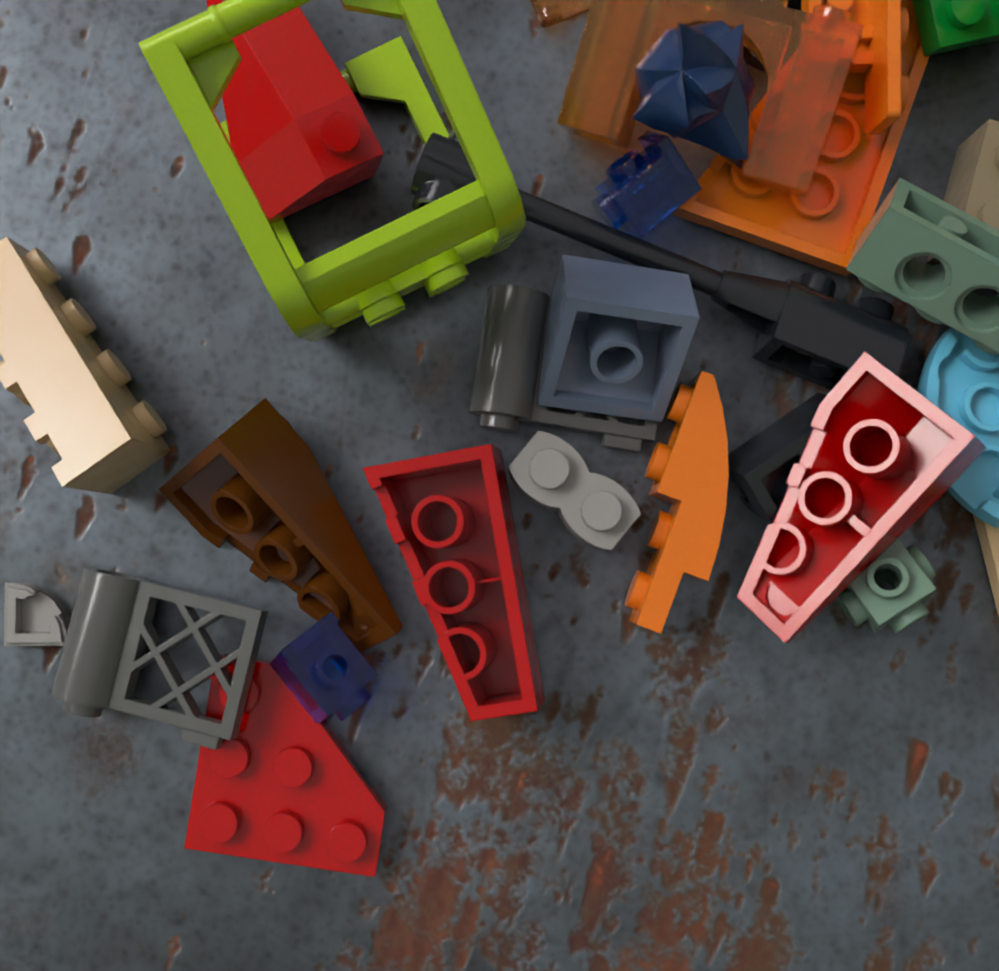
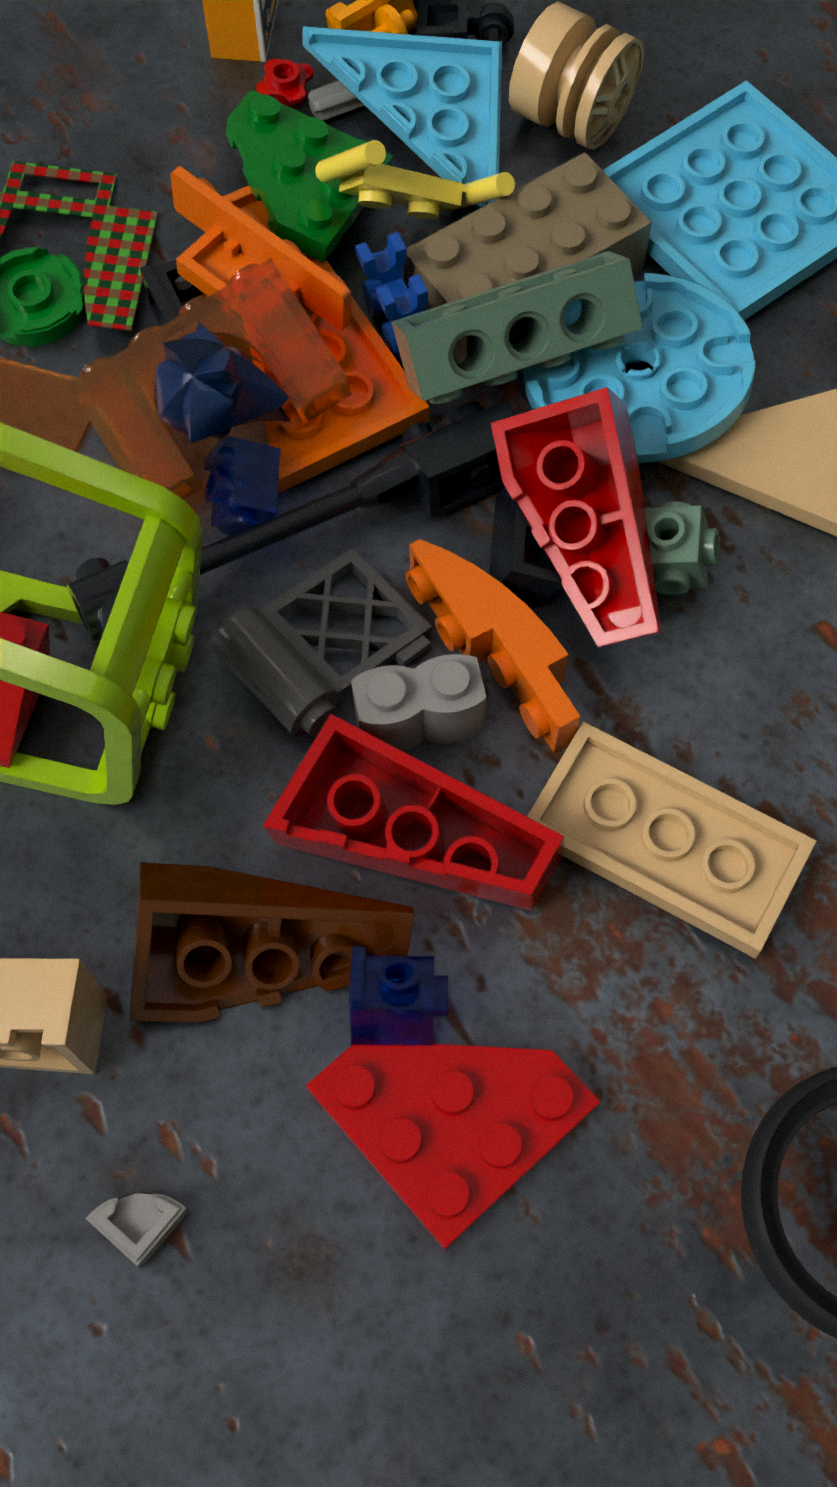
camera: 50 degrees left, 20 degrees down
dark grey piece [51,567,268,750] -> none
sand blue slope [538,254,700,422] -> none
none -> blue plate [355,232,428,358]
none -> tan plate [527,721,817,959]

